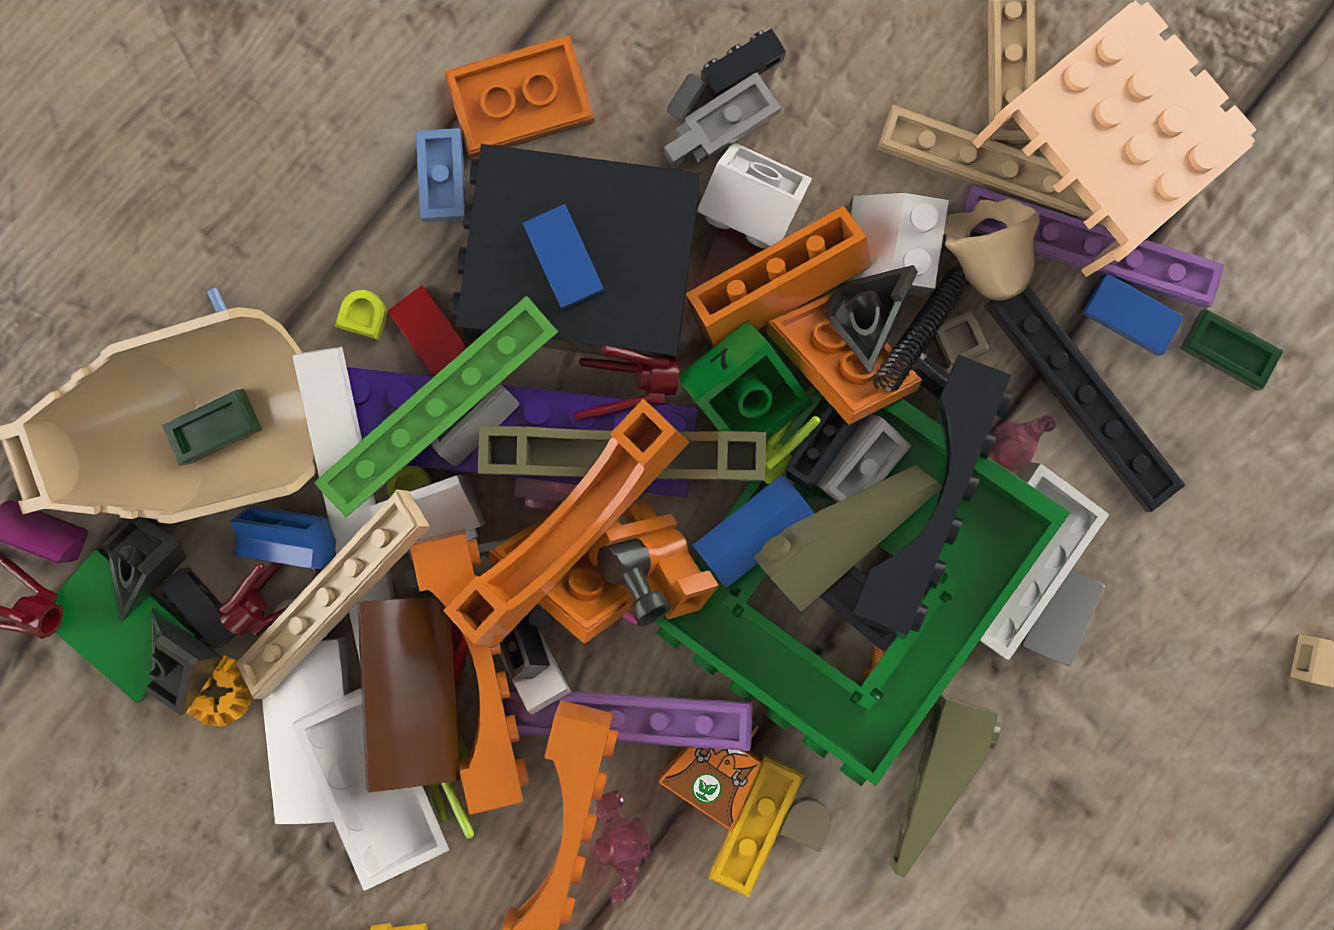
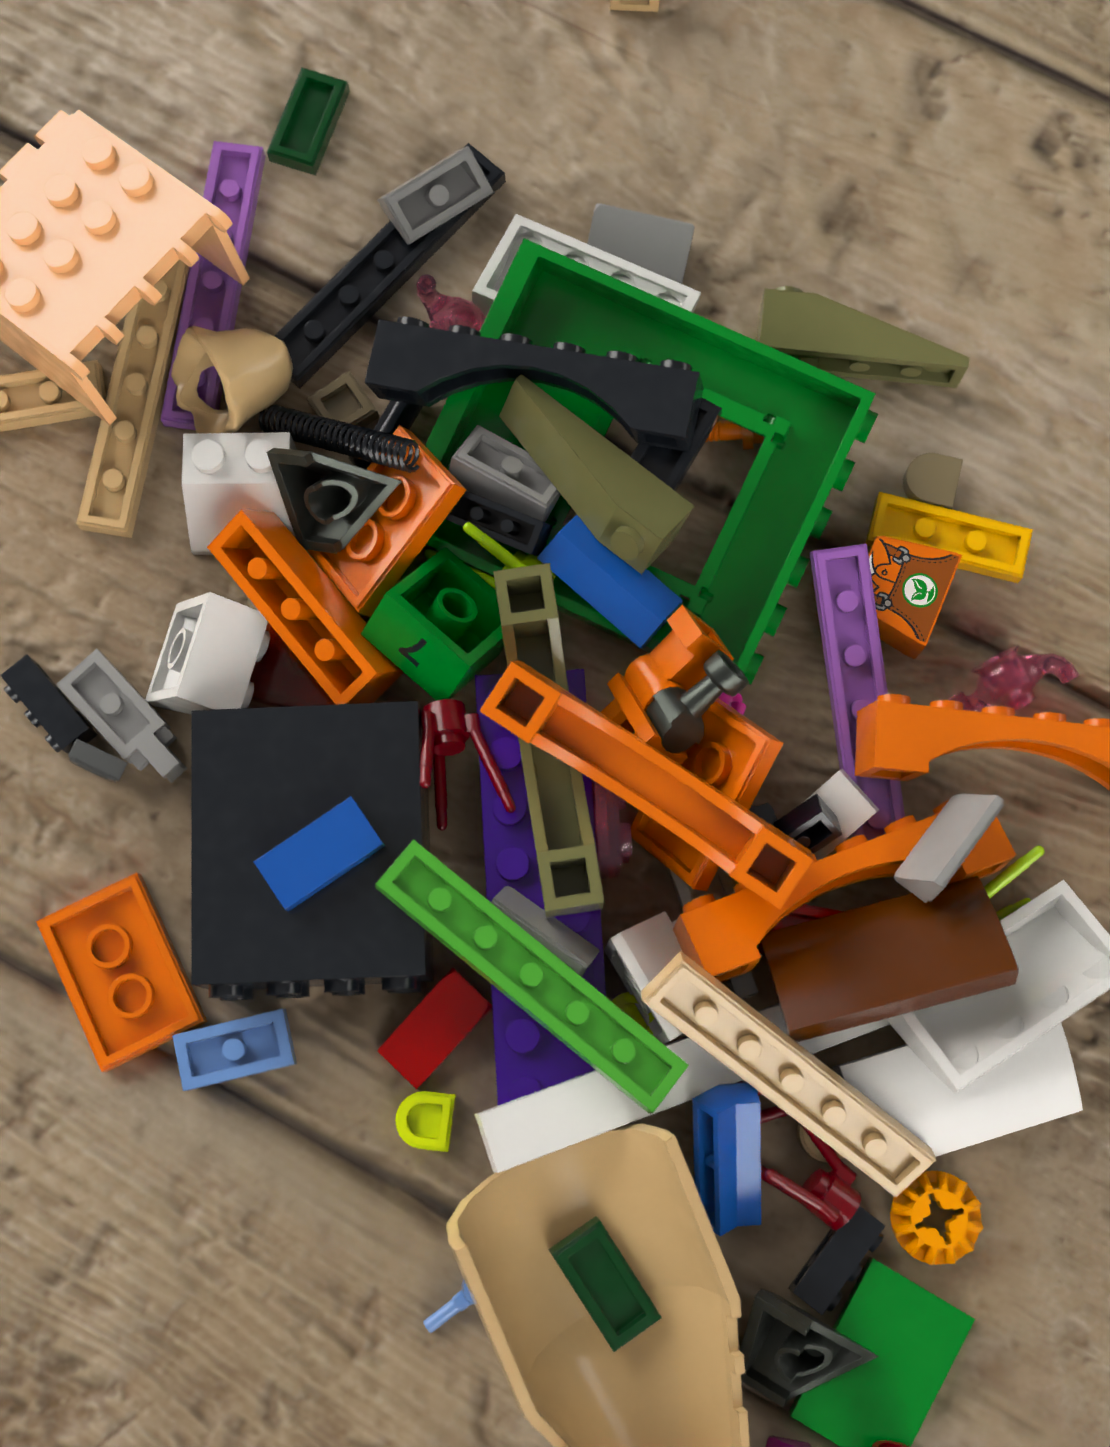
camera: 100 degrees left, 10 degrees down
pearl dark grey slope [146,608,223,716] -> none
blue tile [1082,273,1185,356] -> none
none -> light grey slope [377,146,493,244]
none -> light grey slope [894,794,1004,903]

